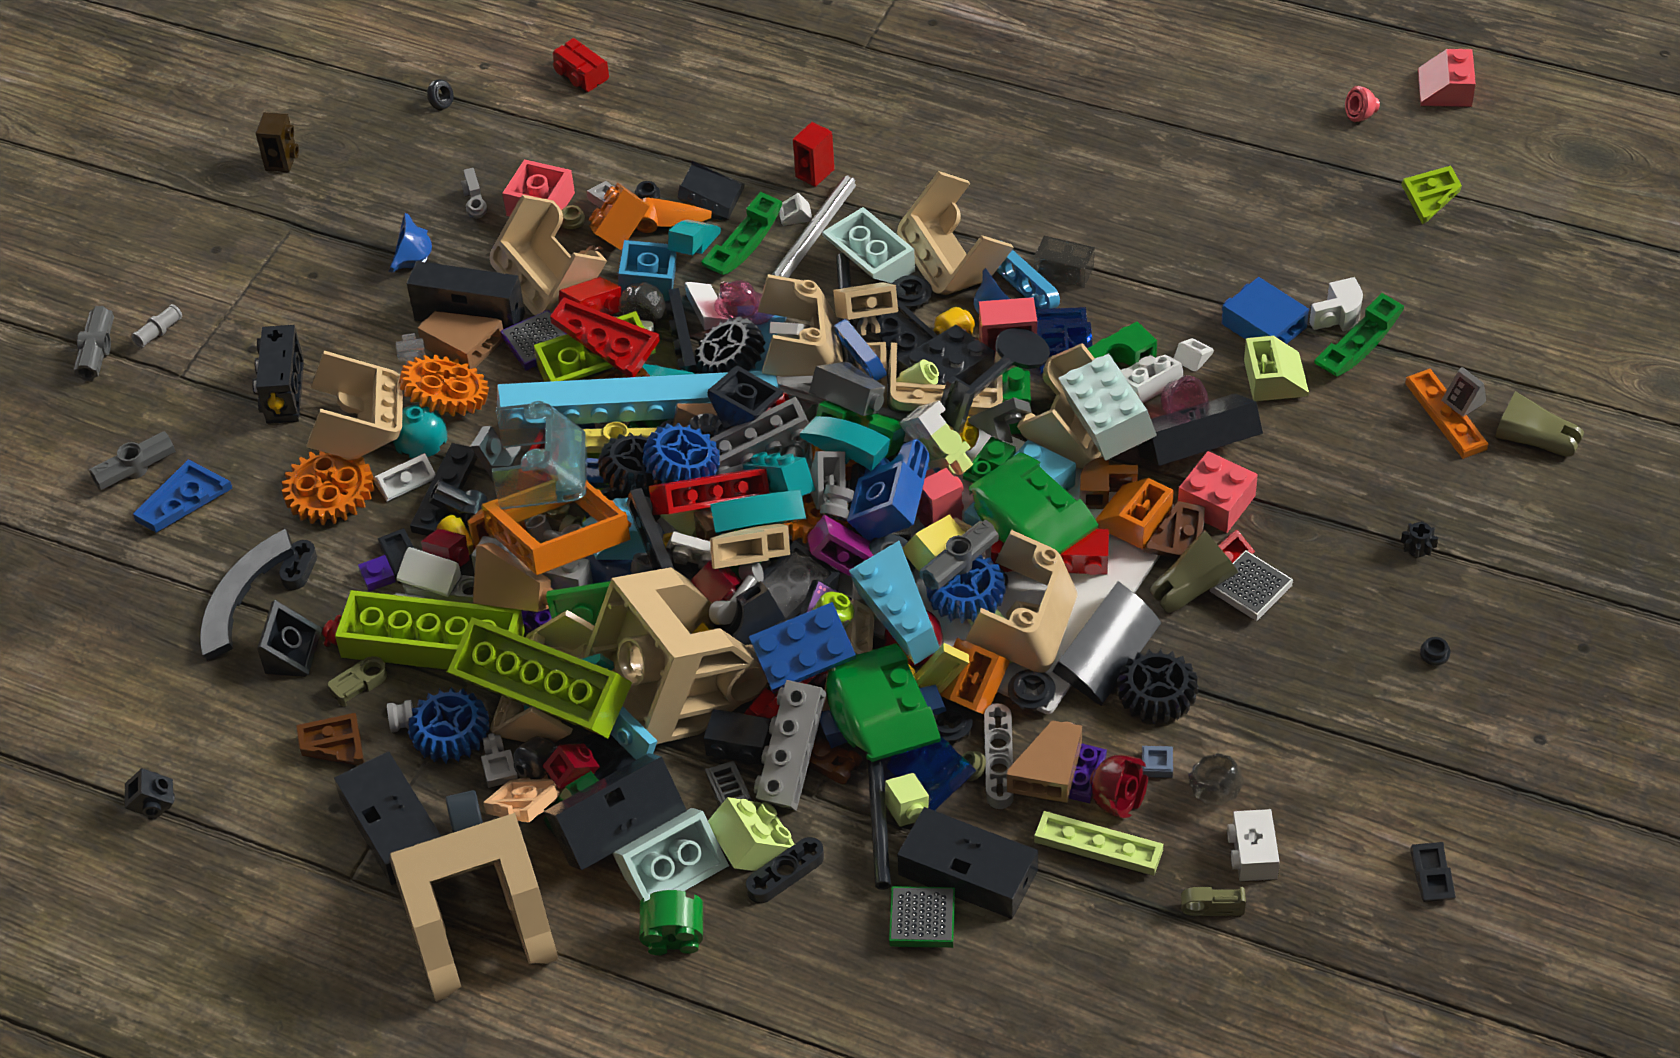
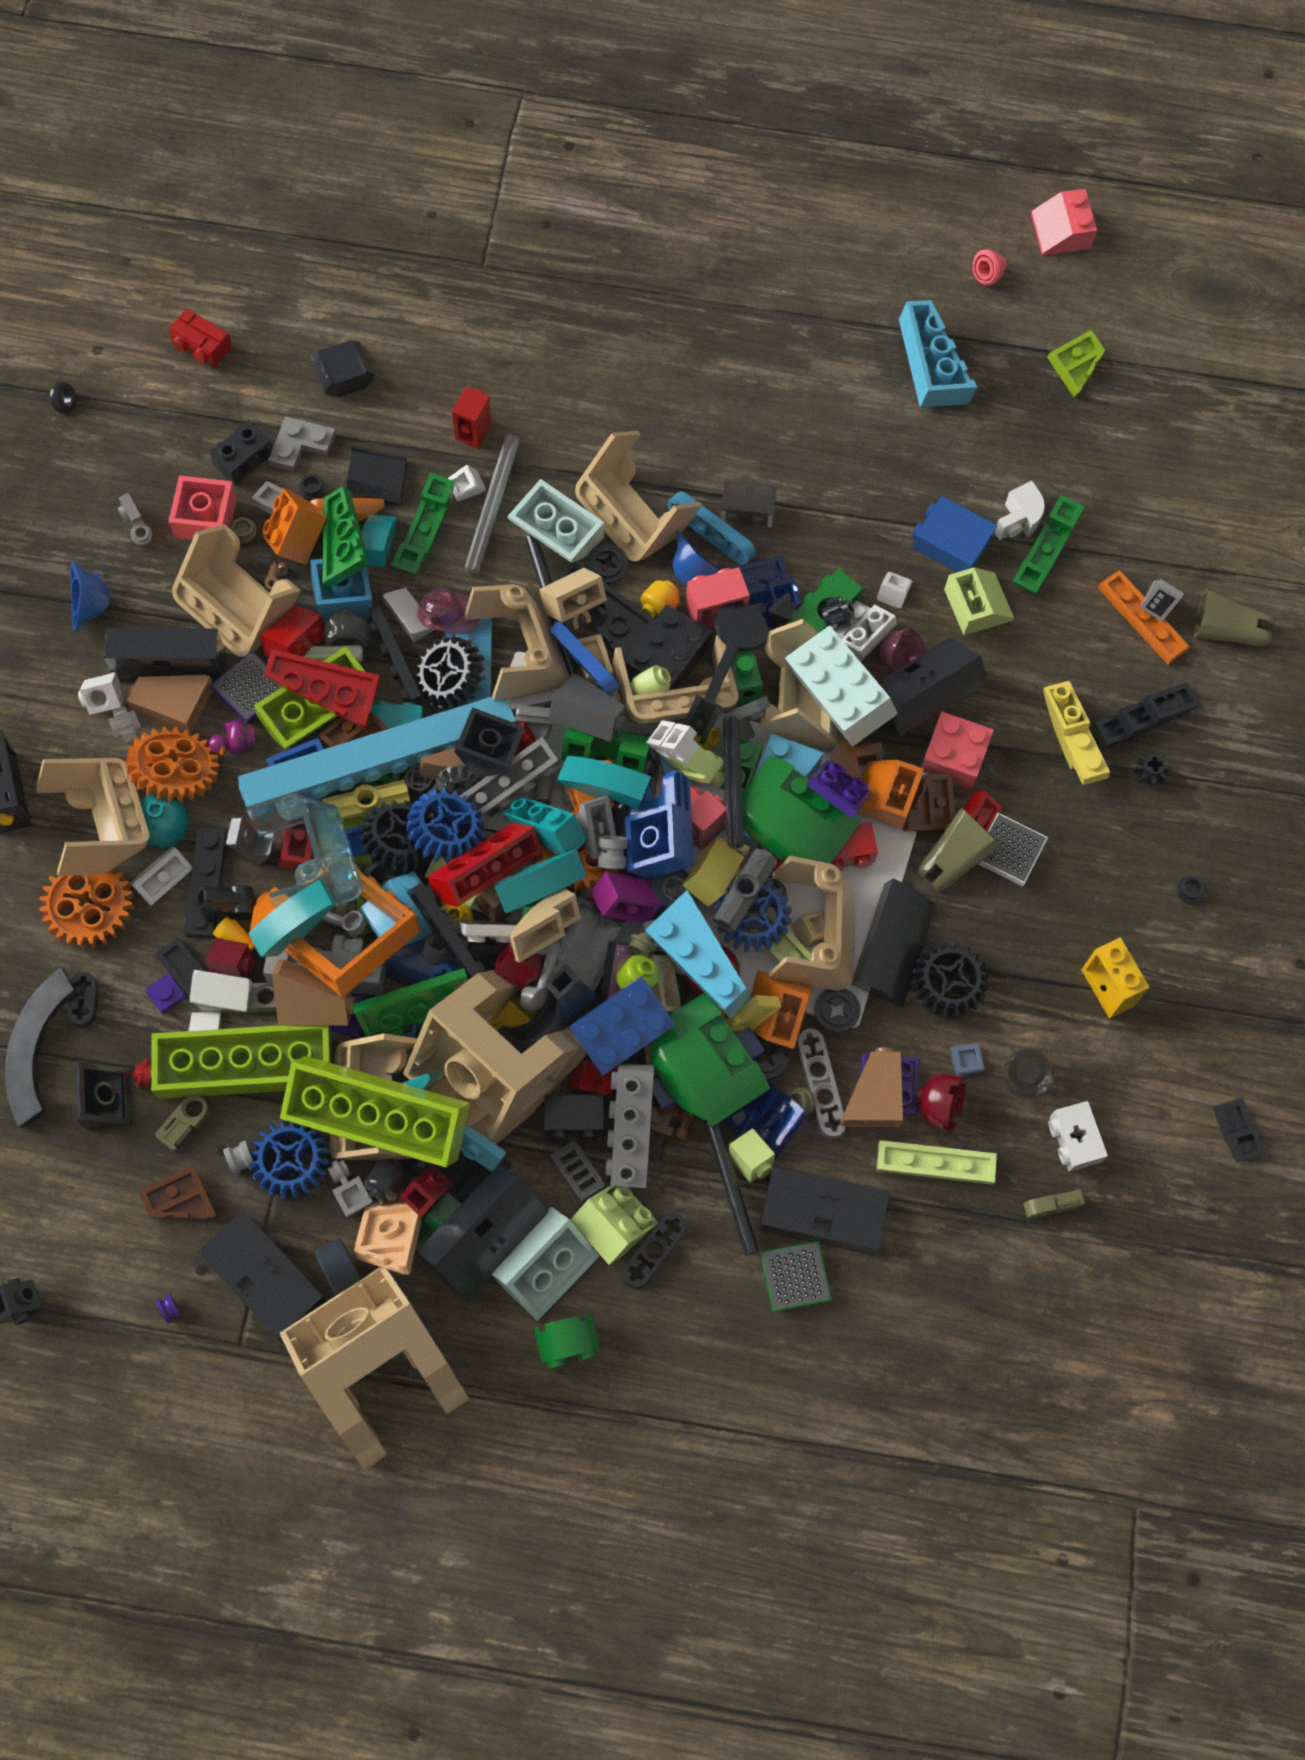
camera: 20 degrees left, 20 degrees up
white plate [770,322,811,339] -> none
none -> white brick [78,672,125,715]
none -> dark purple bush [156,1293,182,1324]
none -> magenta animal [209,720,254,756]
none -> black brick [210,421,273,486]
none -> teal slope [249,880,336,957]
none -> light grey plate [268,416,336,472]
none -> black slope [311,340,375,397]
none -> green wing [322,486,369,588]
none -> olive plate [628,933,656,957]
none -> black axle [722,716,744,849]
none -> black slope [768,593,792,624]
none -> dark purple tile [806,760,872,818]
none -> black gear [822,596,855,631]
none -> medium azure wedge [899,300,977,408]
none -> light yellow slope [1043,681,1110,785]
none -> yellow window [1081,937,1150,1019]
none -> black slope [1090,682,1201,749]

